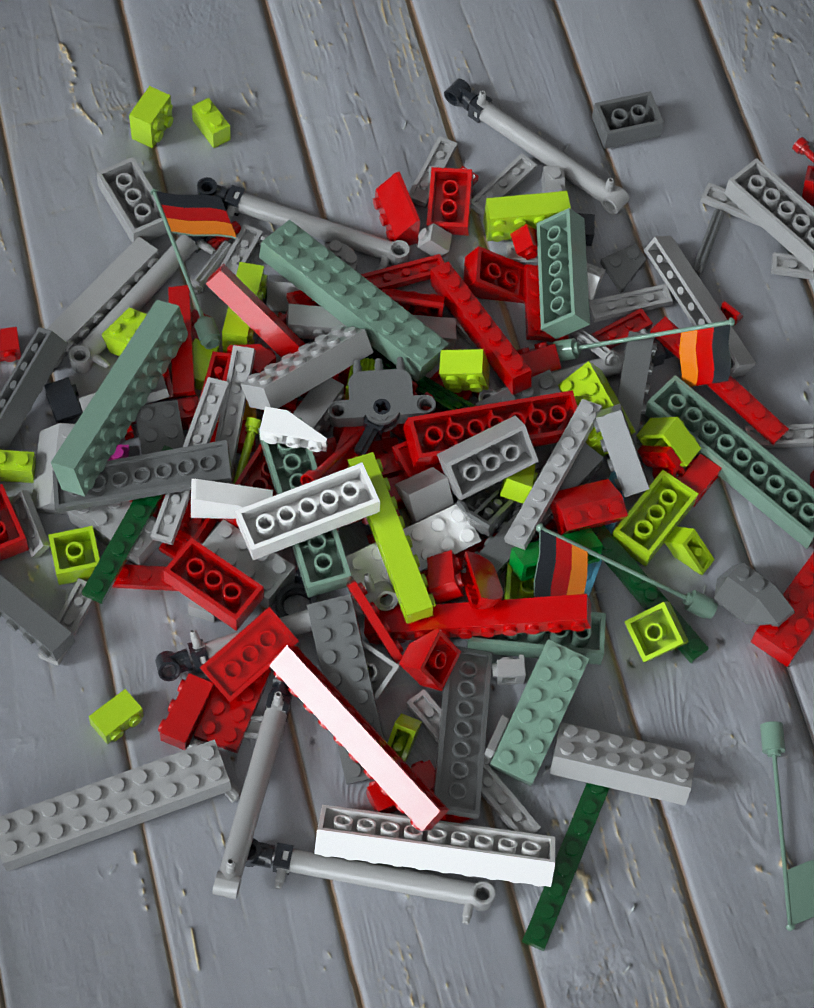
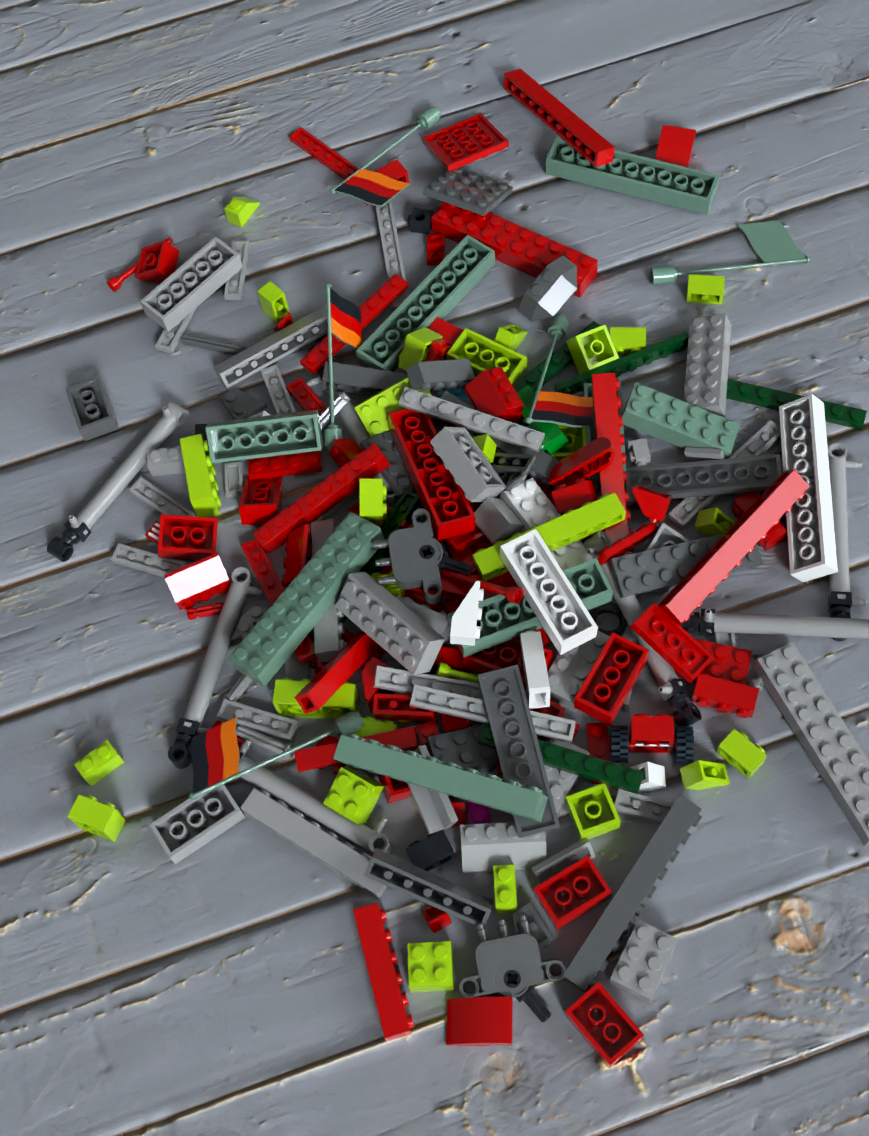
camera: 80 degrees left, 0 degrees up
light grey brick [417,223,452,256] -> none
red brick [510,224,538,260] -> none
none -> red axle [187,603,223,620]
none -> lime brick [257,281,290,323]
none -> dark green plate [555,332,689,395]
none -> lime brick [609,327,646,356]
none -> brick [610,713,694,764]
none -> white slope [618,762,666,792]
none -> lime slope [680,760,730,790]
none -> lime brick [686,274,725,304]

